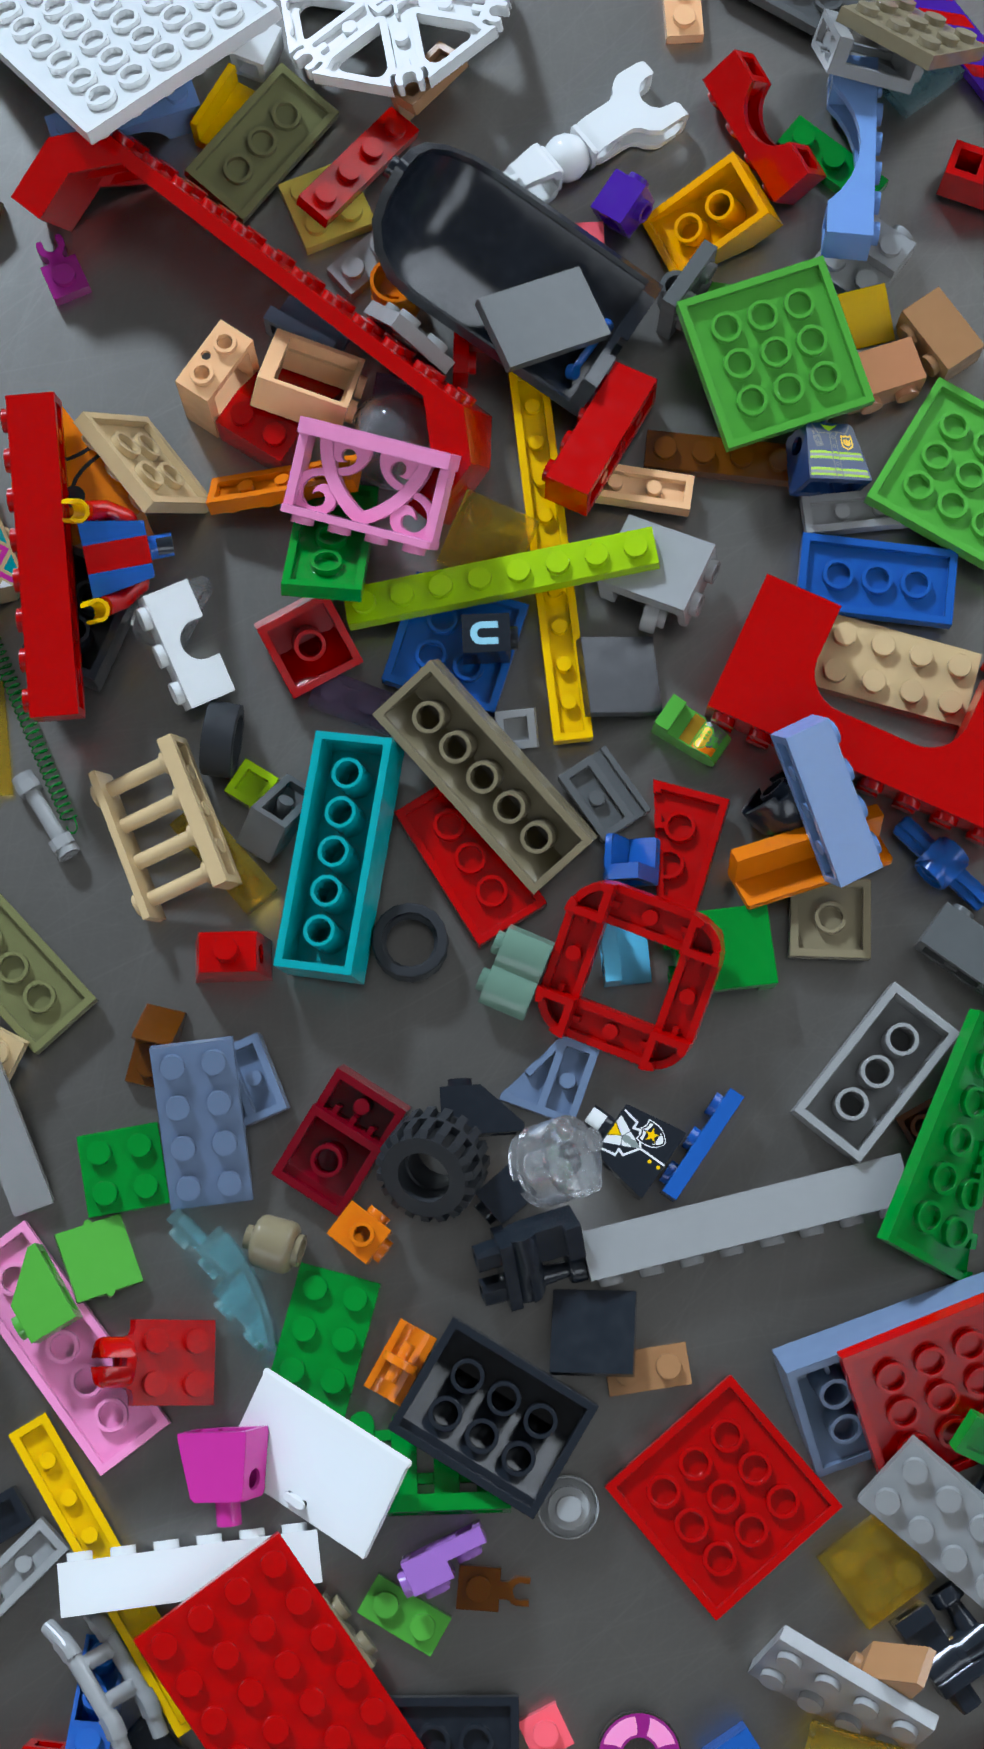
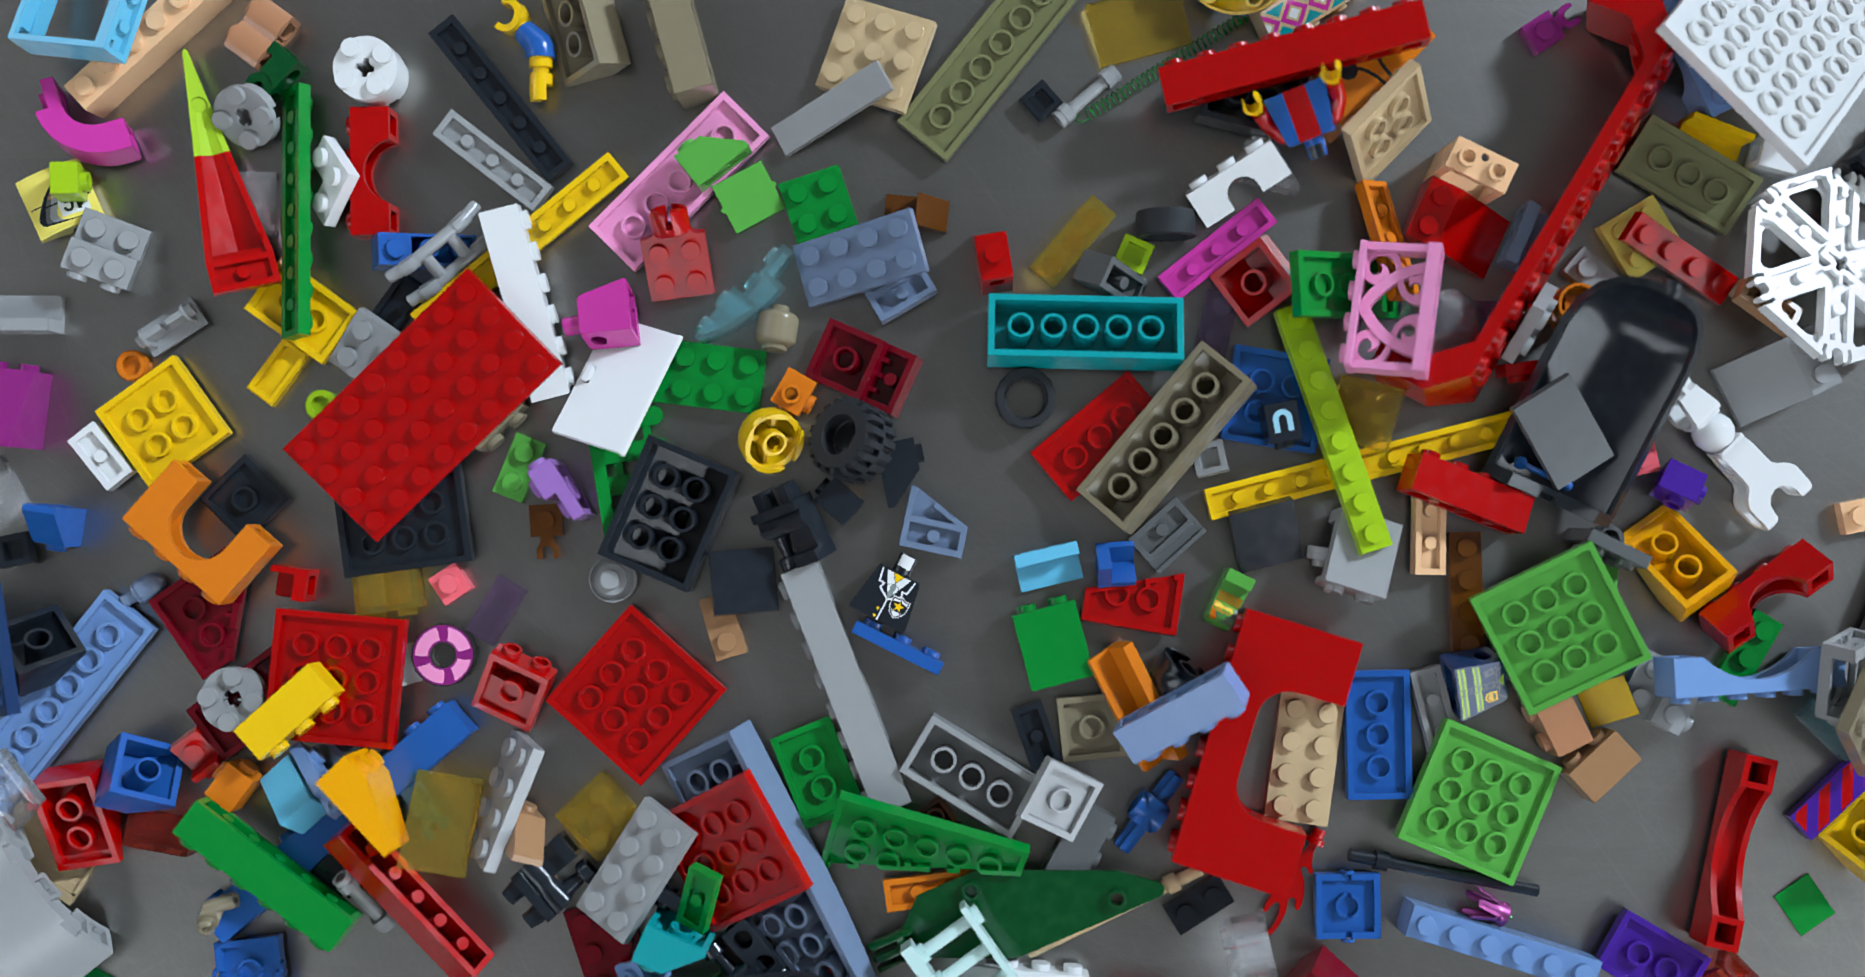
camera: 85 degrees right, 10 degrees up
tan fence [88,733,242,922] -> none
light nougat window [250,328,368,426] -> none
orange hips [363,1318,437,1406] -> none
sand green brick [475,924,555,1021] -> none
clear brick [508,1115,603,1208] -> none
red plate [535,880,725,1071] -> none
none -> clear purple tile [465,575,528,646]
none -> red plate [471,642,558,733]
none -> yellow cylinder [738,407,804,474]
none -> green plate [770,715,861,829]
none -> black plate [1011,699,1063,772]
none -> light grey plate [1016,755,1104,842]
none -> black tile [1018,79,1063,126]
none -> dark pink plate [1157,197,1277,298]
none -> light grey slope [1710,324,1843,427]

